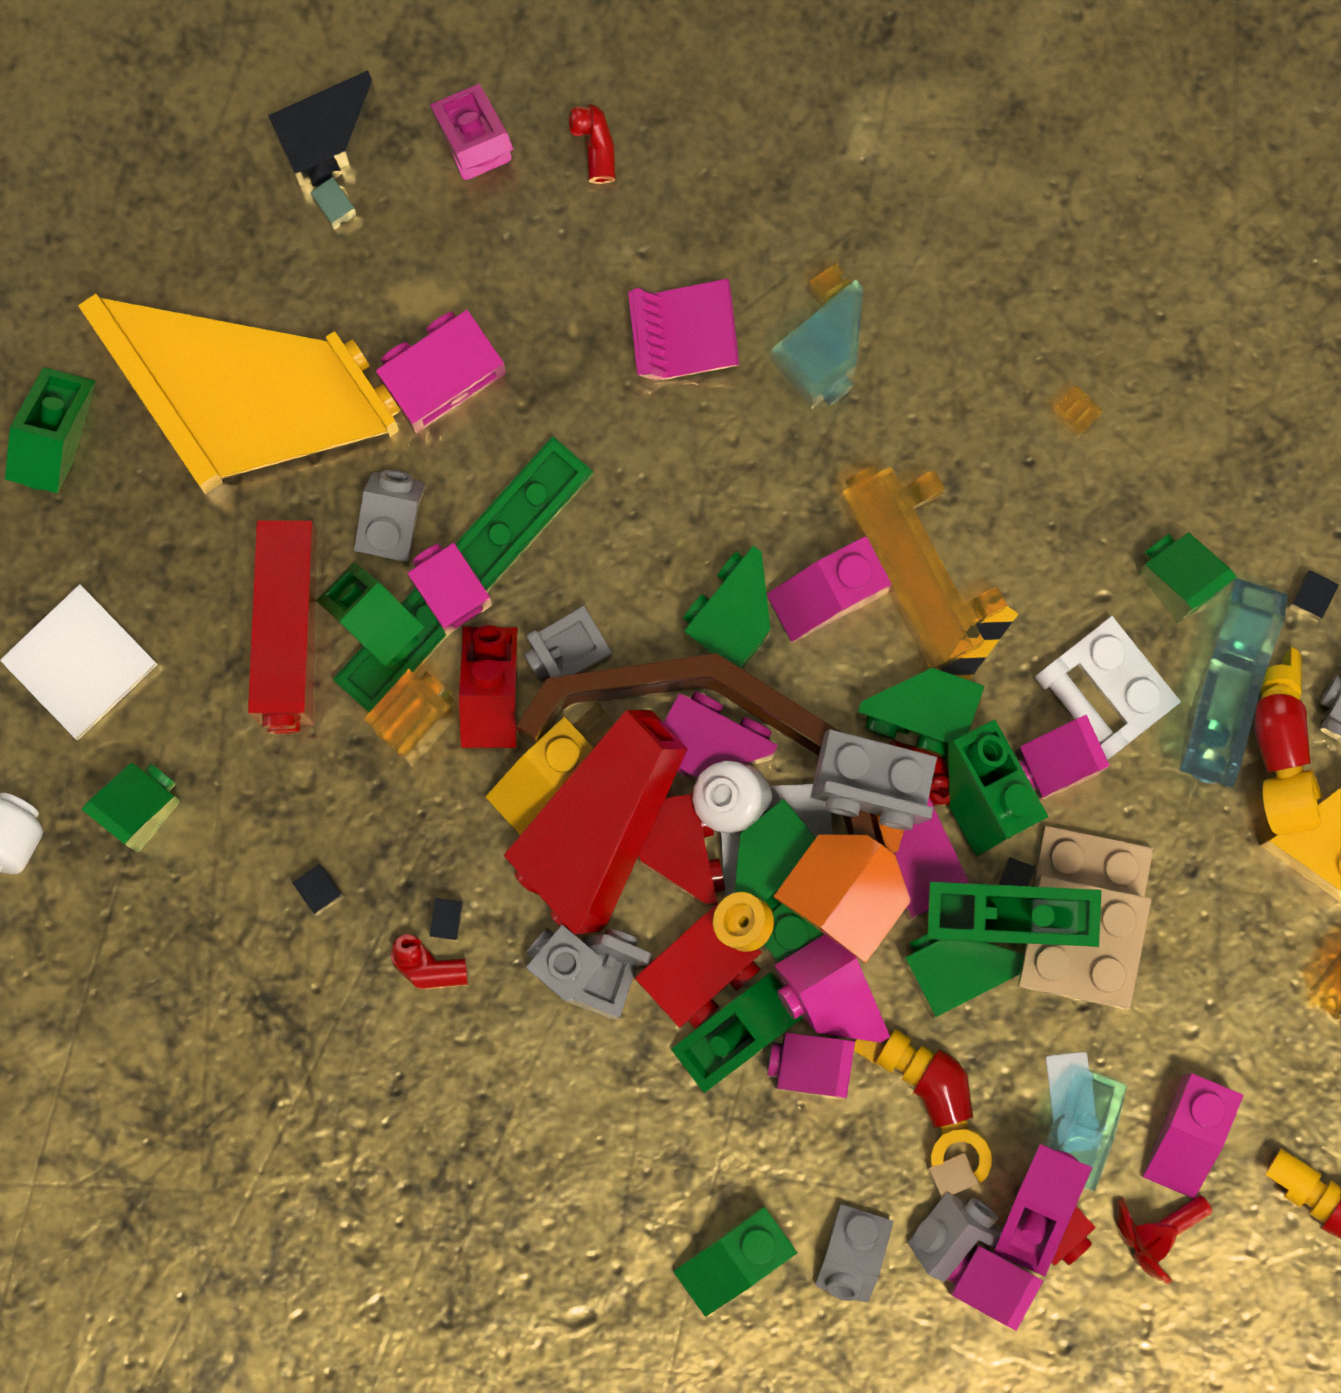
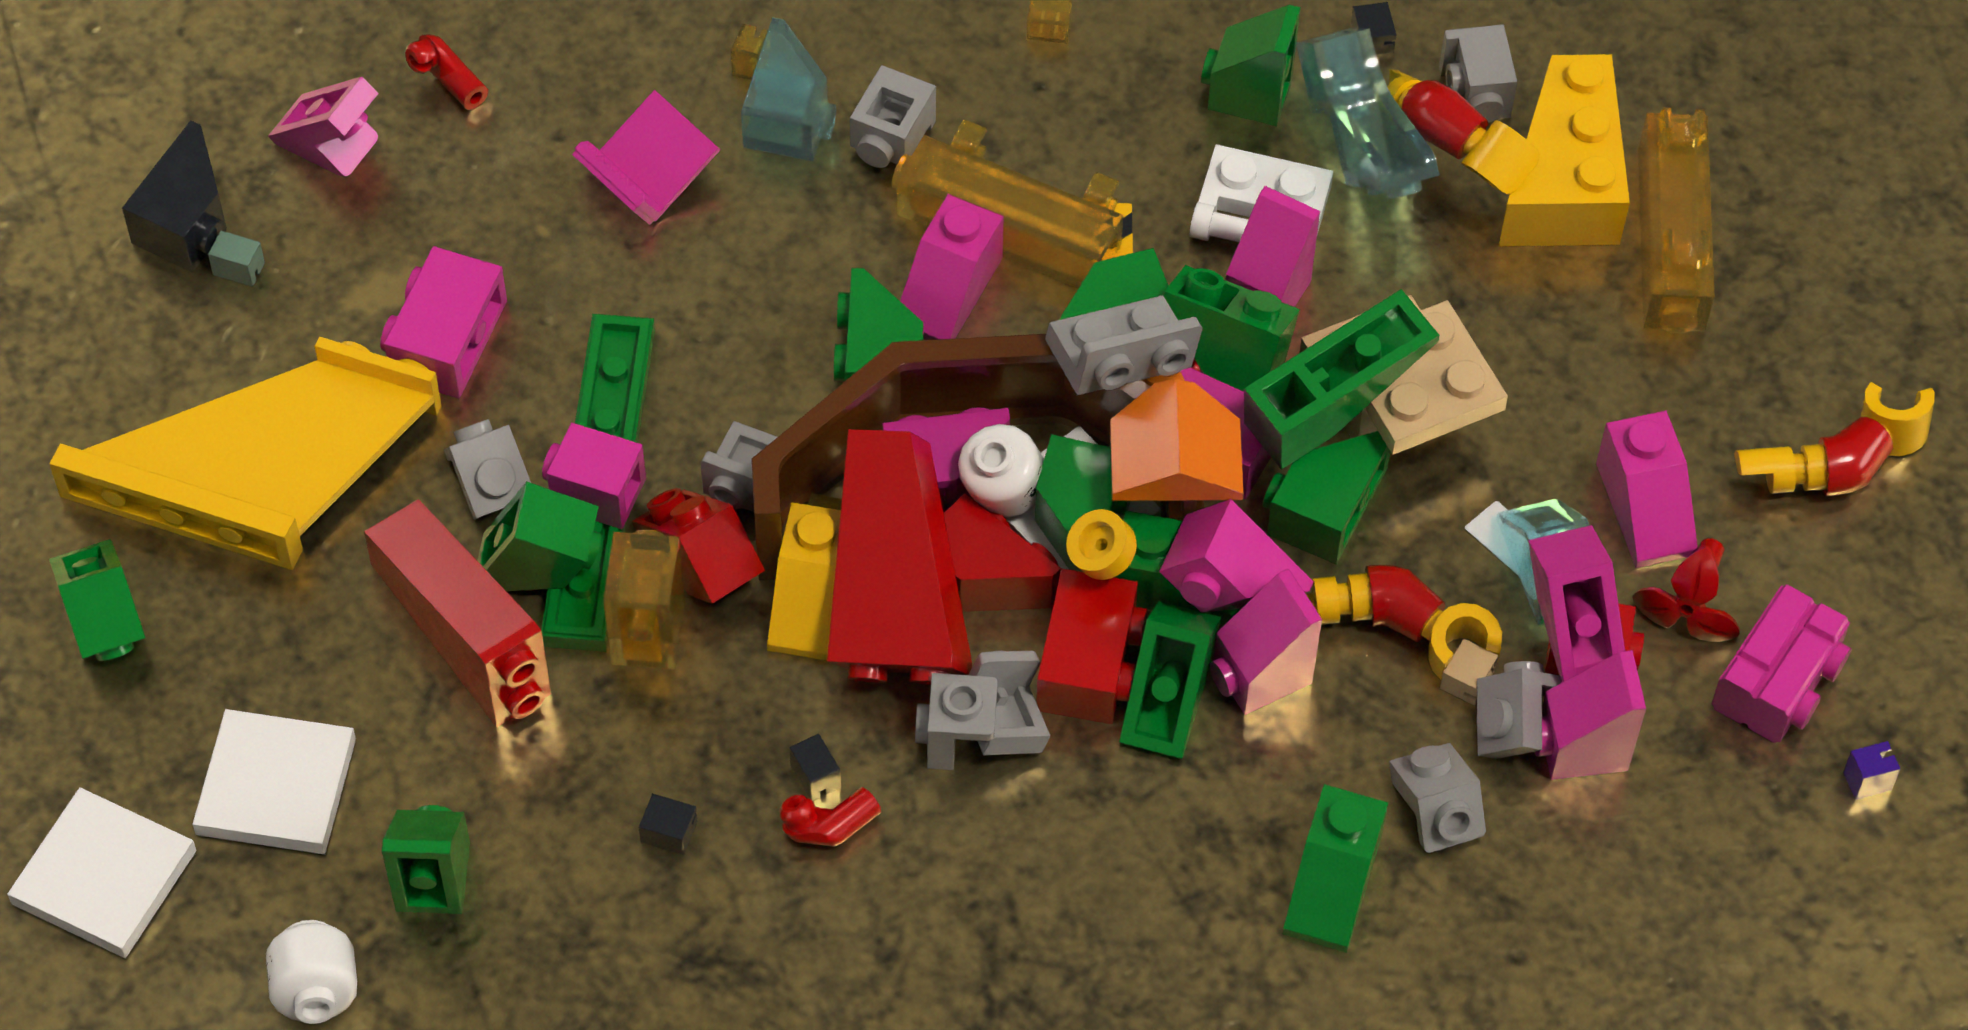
camera: 35 degrees left, 25 degrees down
none -> light grey brick [850,65,936,168]
none -> dark pink brick [1711,584,1852,743]

